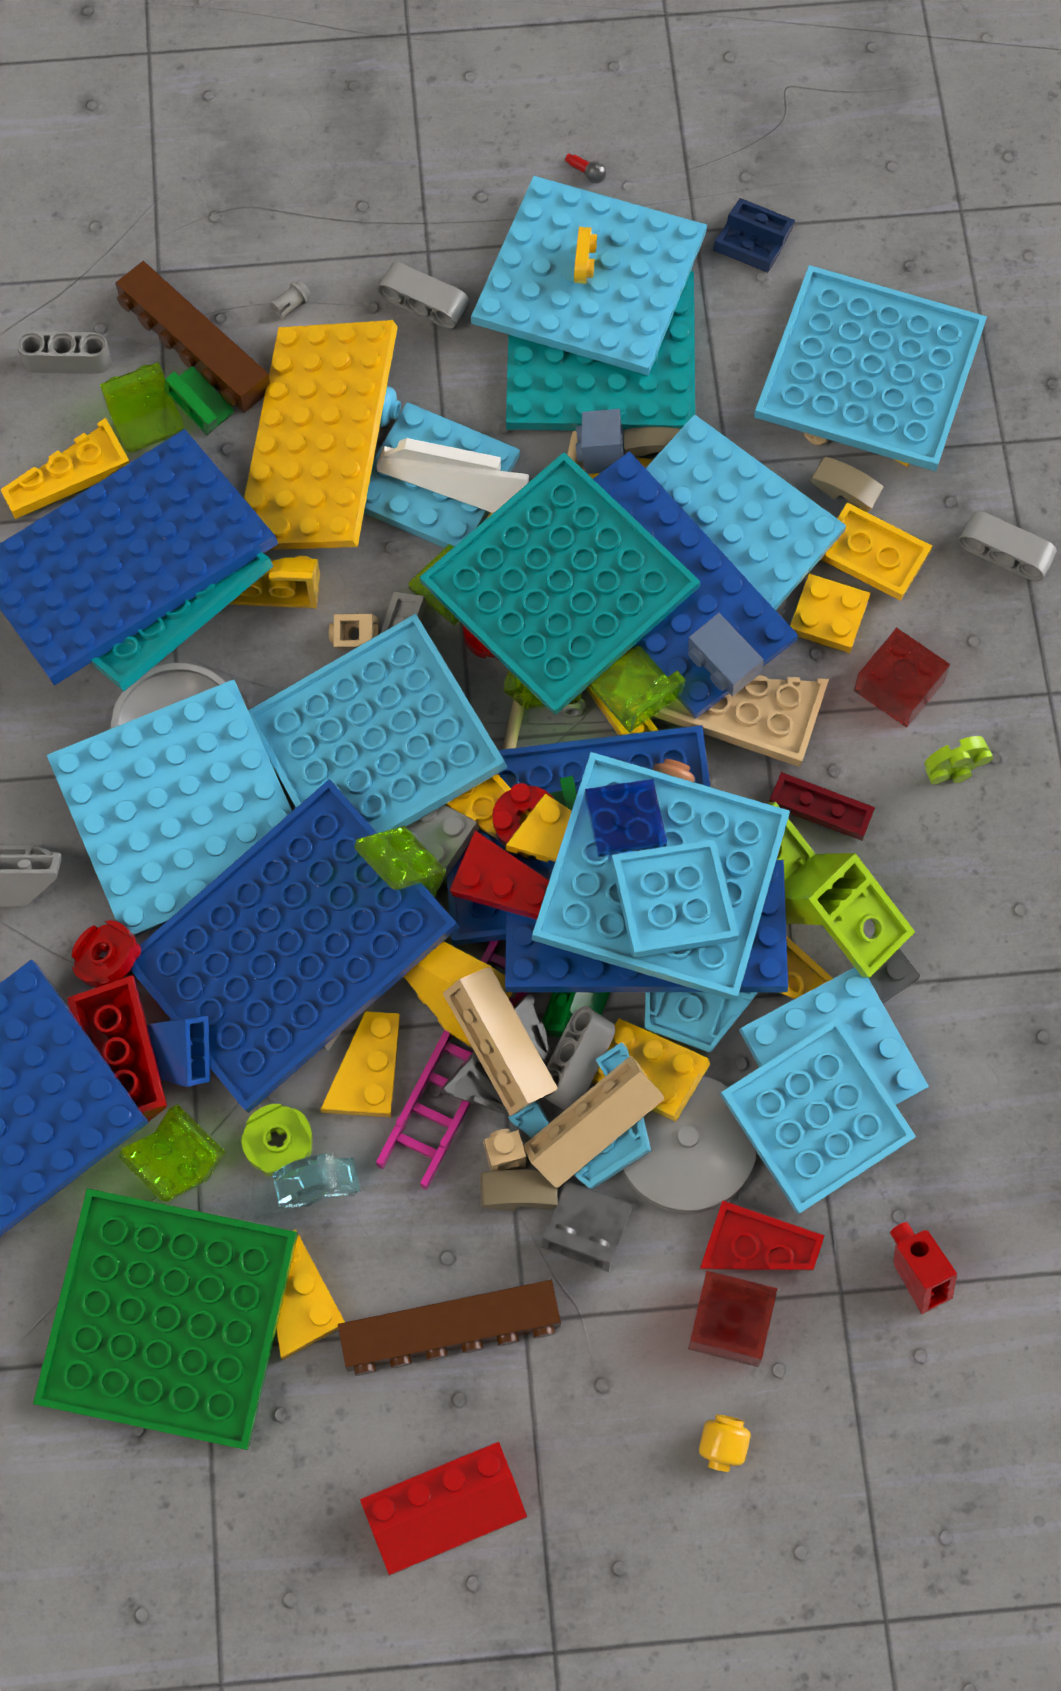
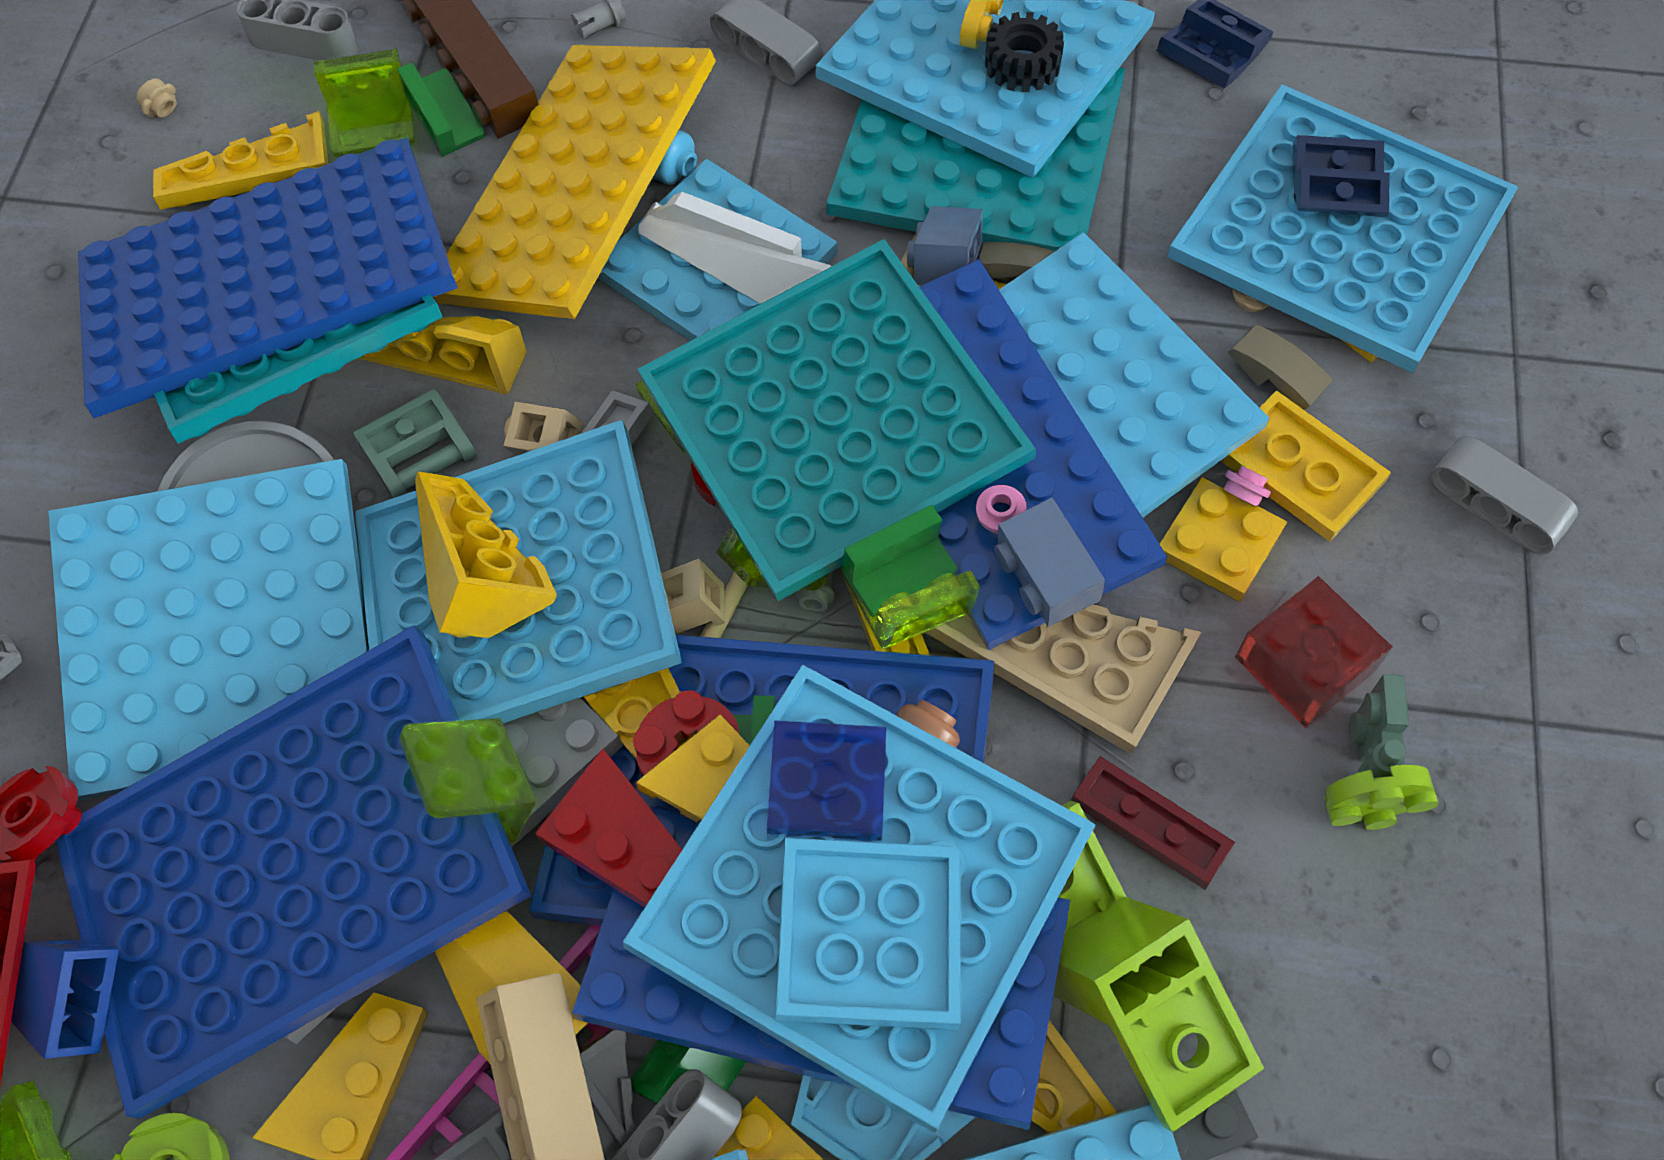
camera: 15 degrees right, 5 degrees down
none -> sand green plate [353,389,477,498]
none -> yellow wedge [415,471,557,638]
none -> tan brick [661,558,725,634]
none -> green panel [841,504,957,617]
none -> bright pink plate [976,485,1026,534]
none -> black tyre [984,12,1064,92]
none -> bright pink plate [1223,466,1271,506]
none -> dark blue slope [1293,135,1389,217]
none -> sand green plate [1349,674,1409,778]

